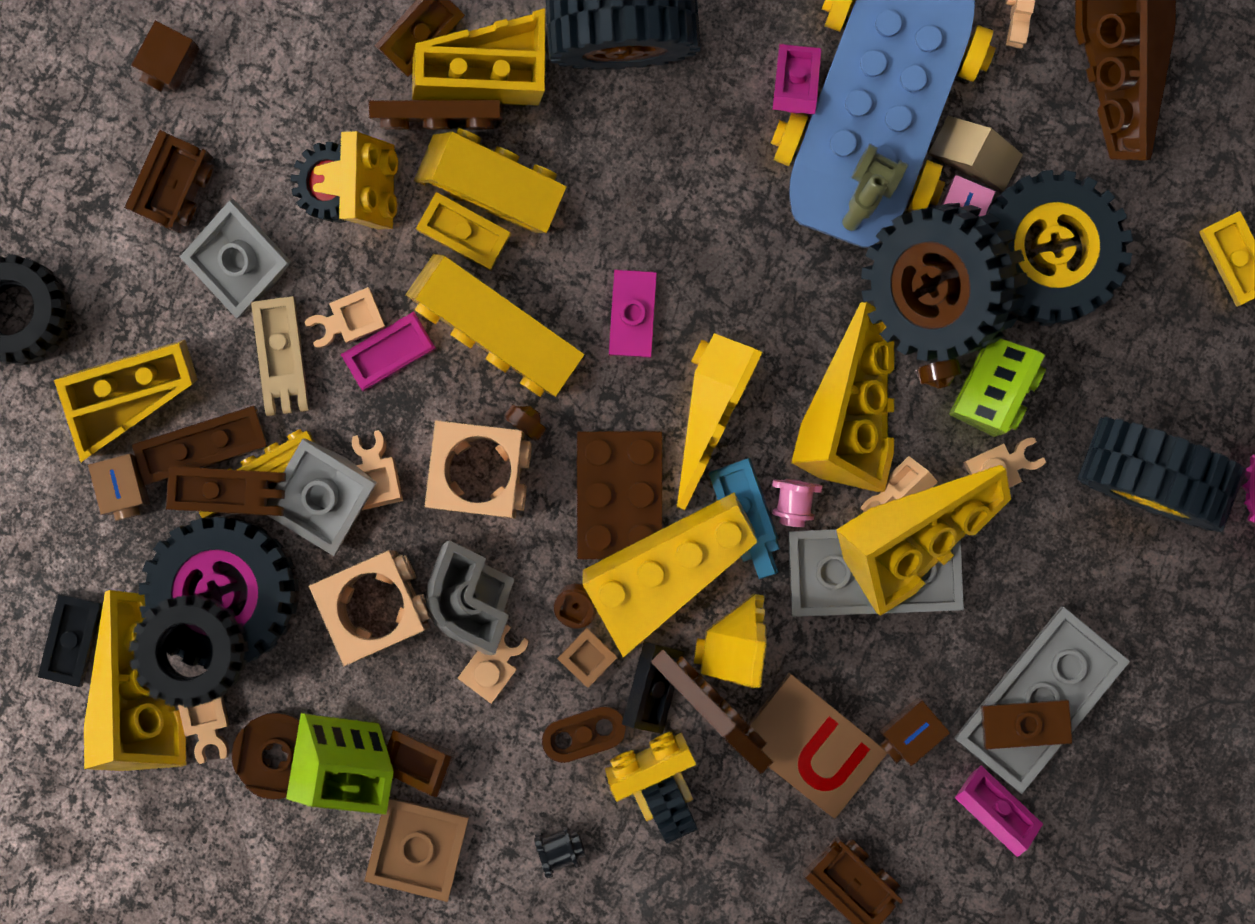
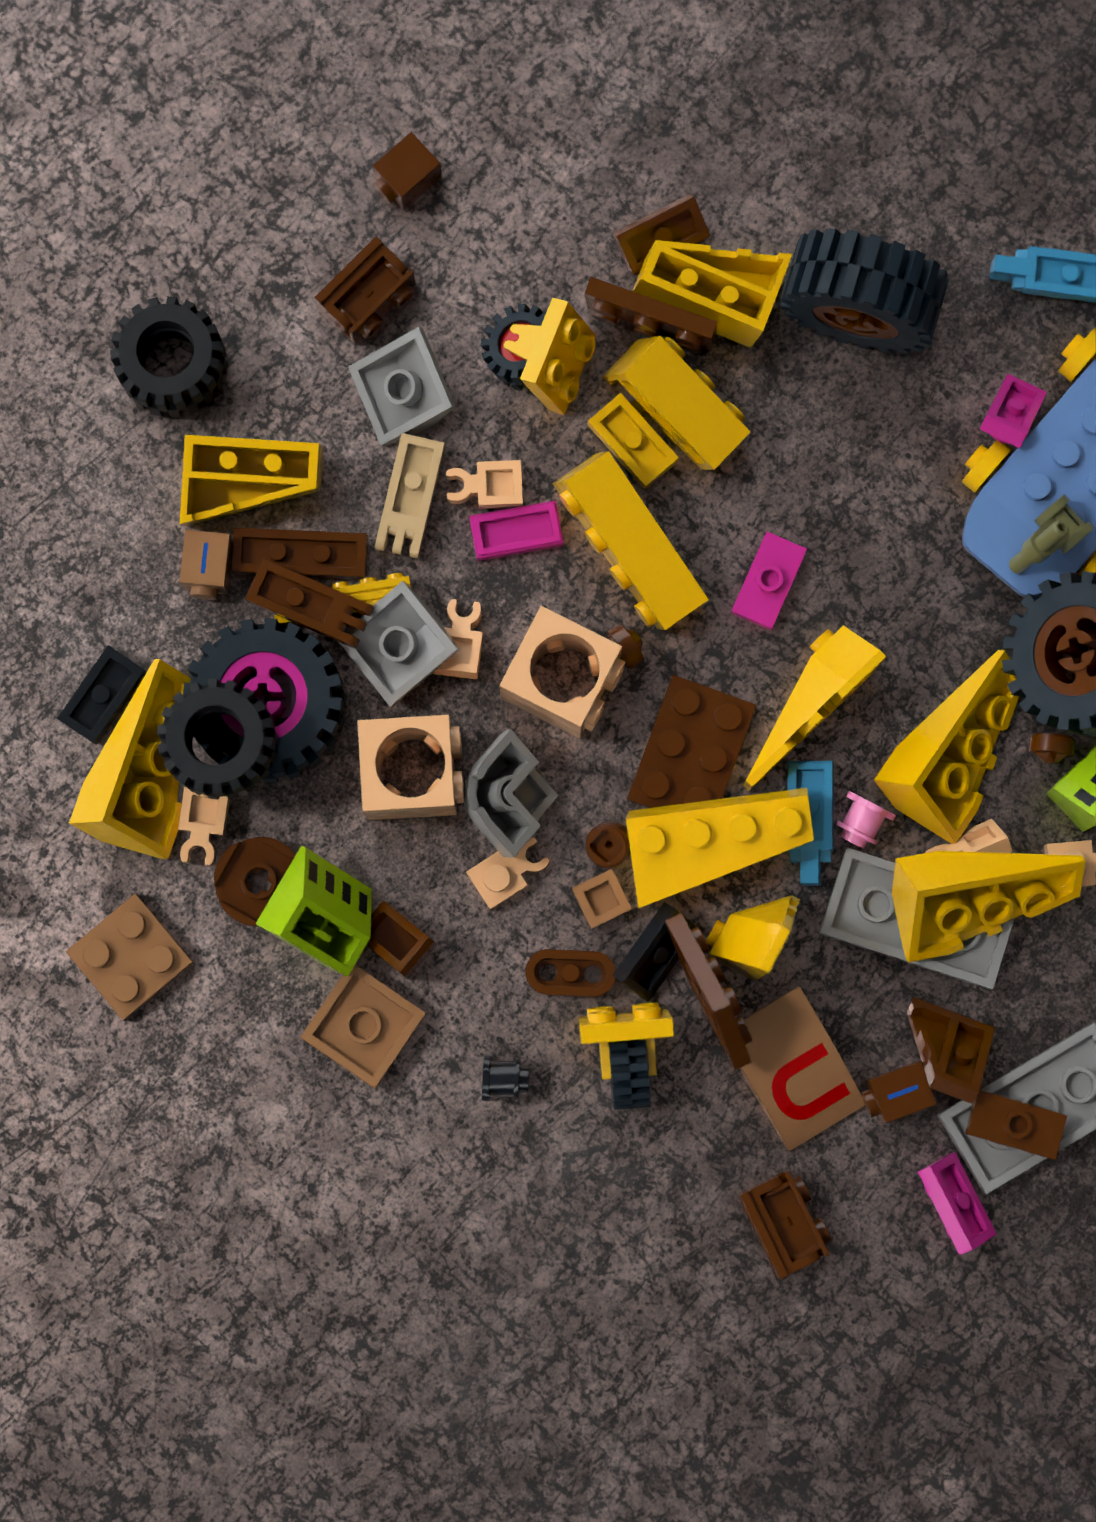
camera: 25 degrees right, 5 degrees down
none -> medium nougat plate [66,894,194,1021]
none -> reddish brown wing [907,997,995,1104]

